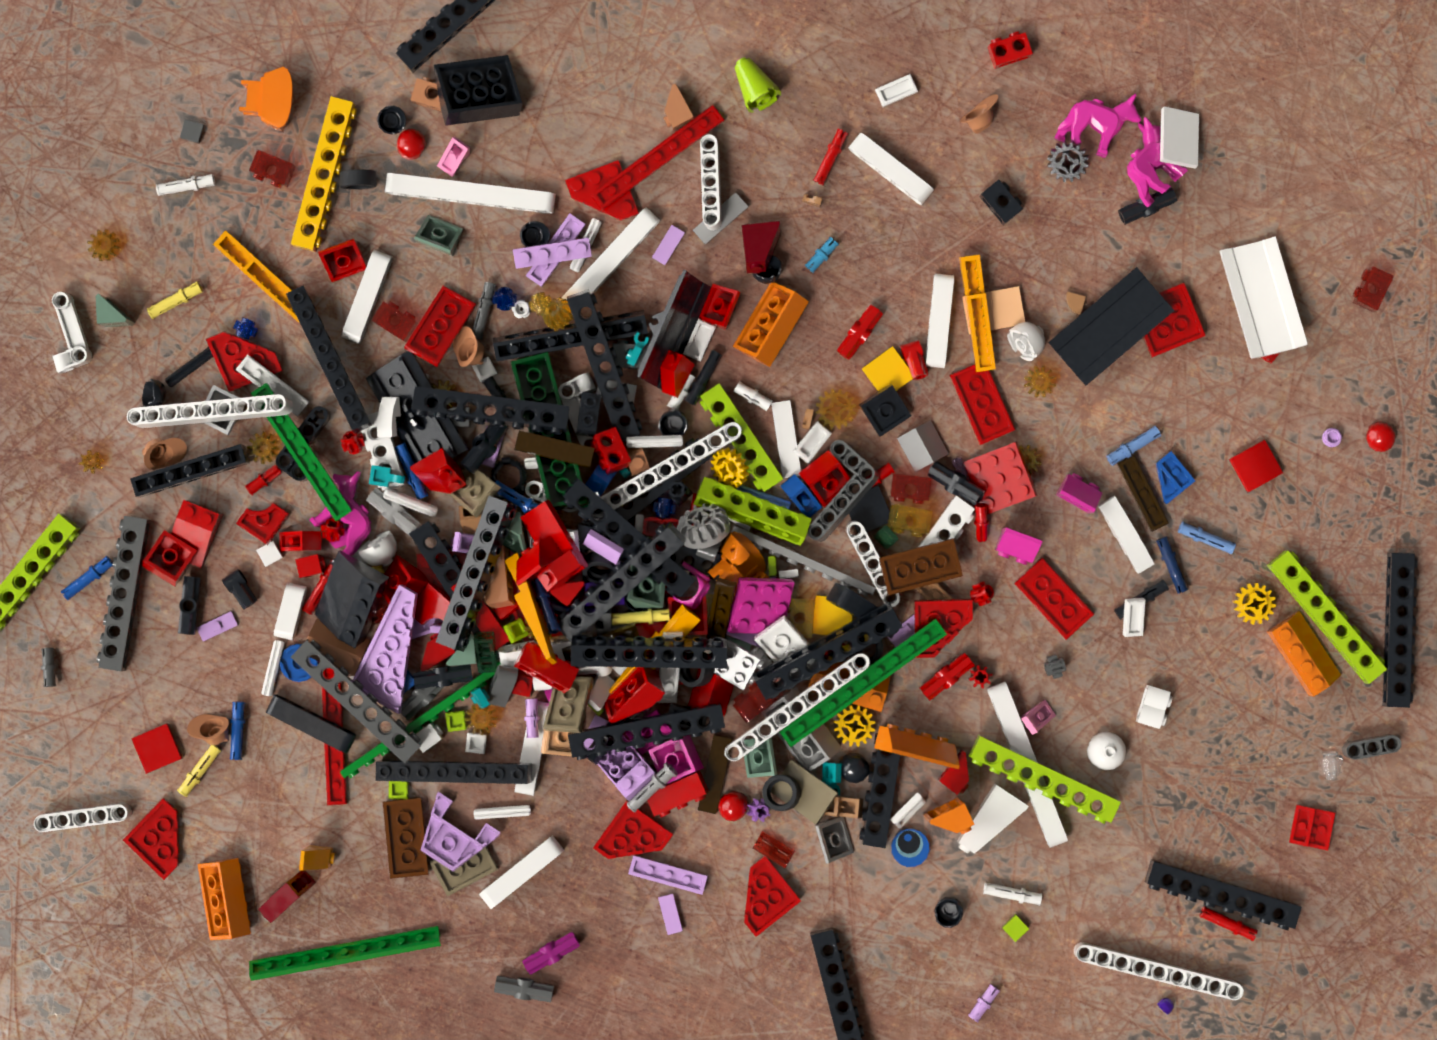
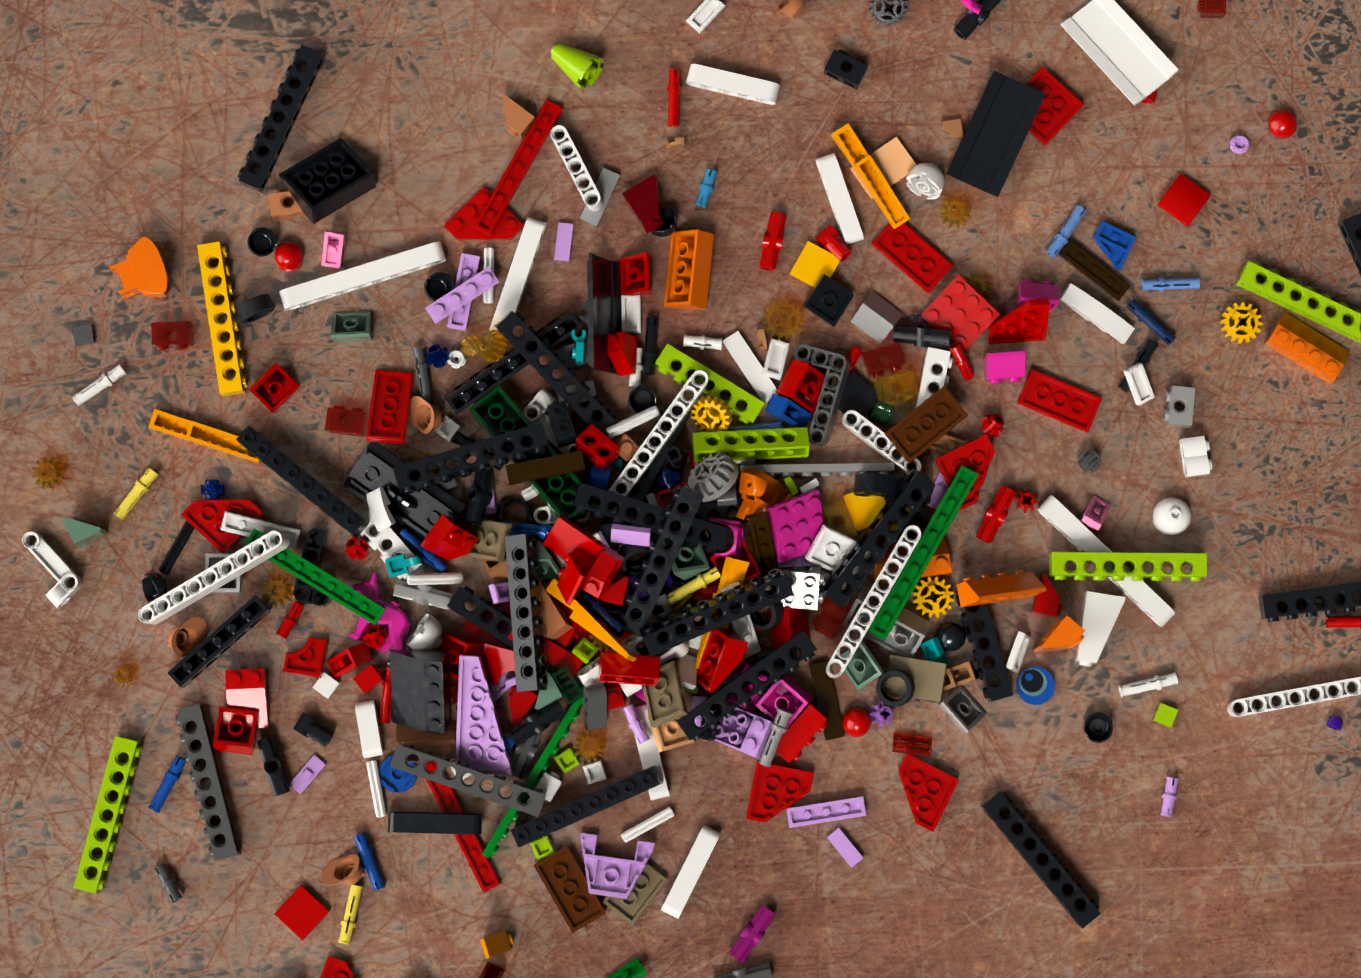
camera: 25 degrees left, 5 degrees down
white beam [341,250,393,344] -> none
teal plate [470,688,490,709] -> none
none -> red plate [988,298,1050,344]
none -> light grey brick [1163,386,1195,428]

